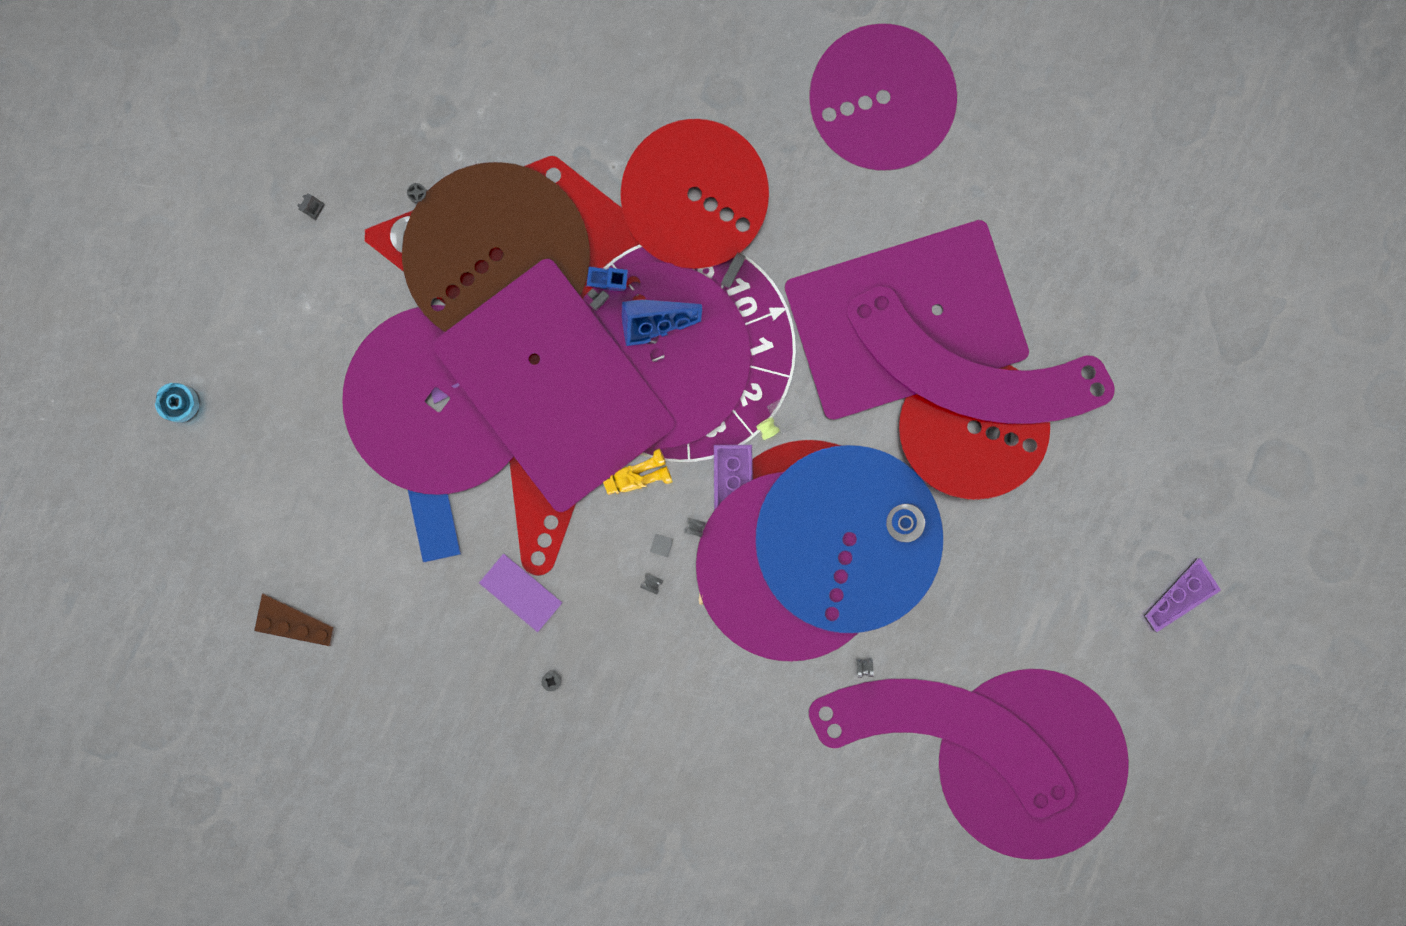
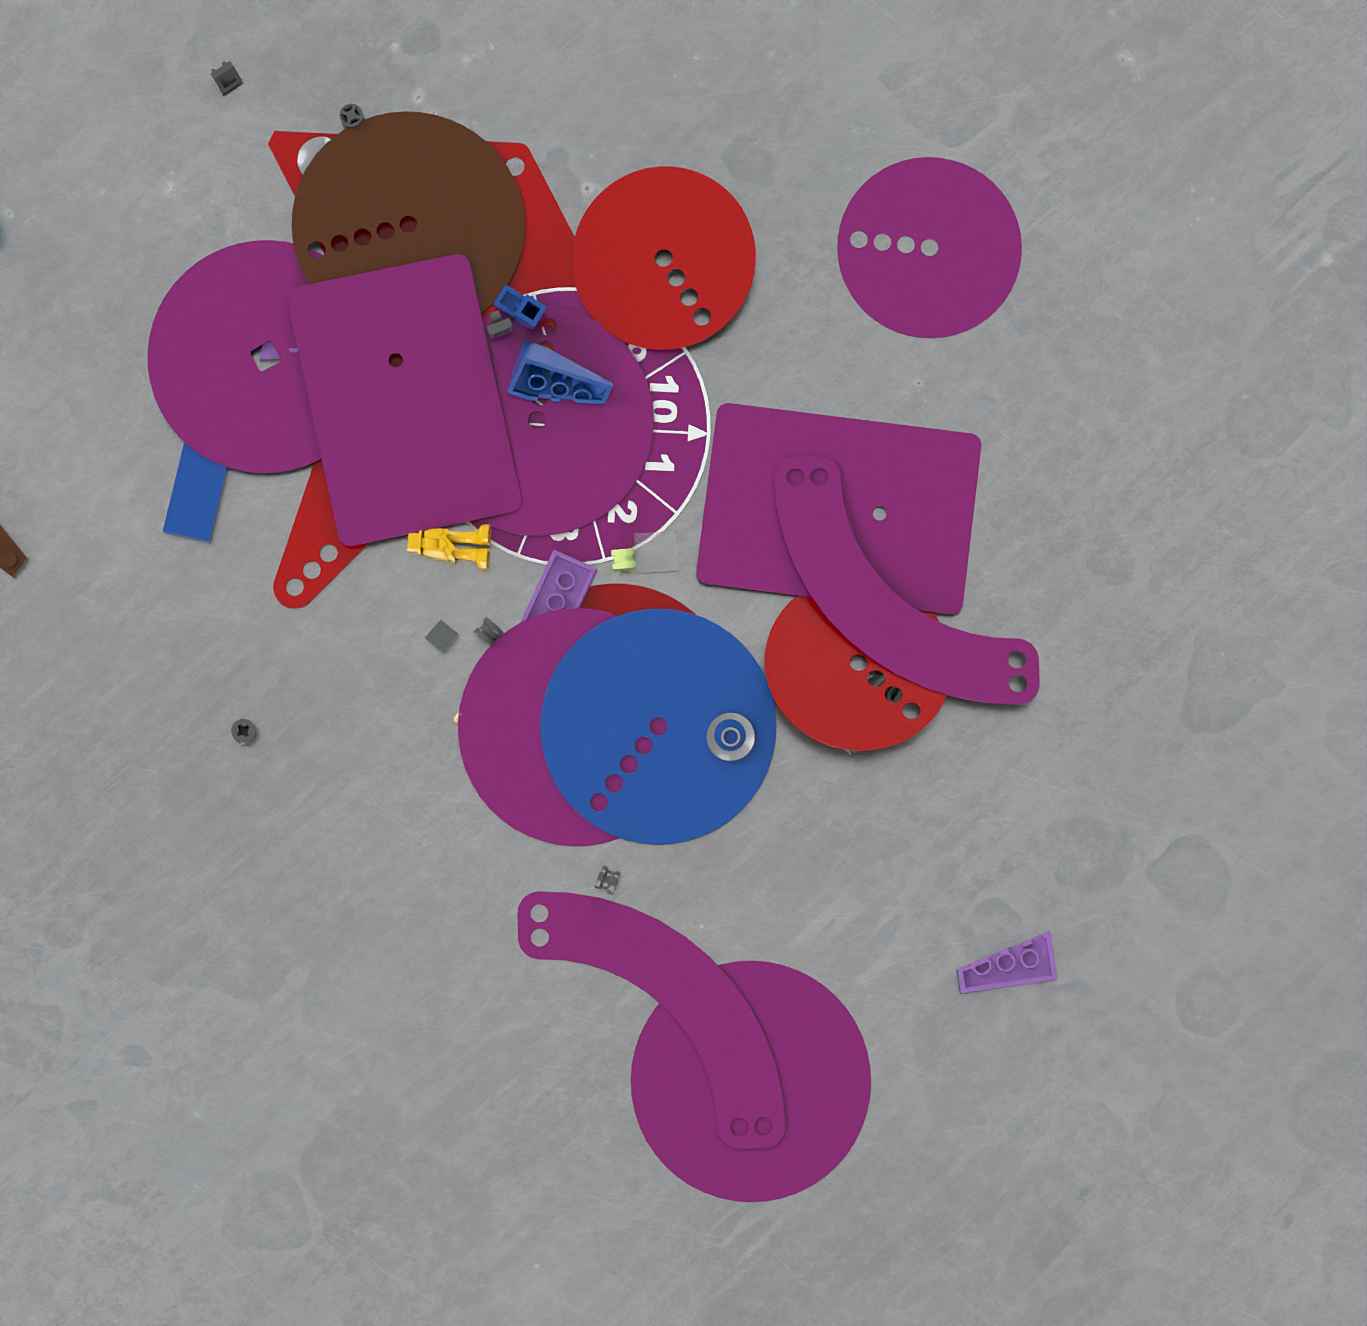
camera: 25 degrees right, 5 degrees down
medium lavender tile [479,554,563,632] -> none
dark grey wheel [640,573,663,594] -> none
dark grey beam [721,252,746,288] -> none

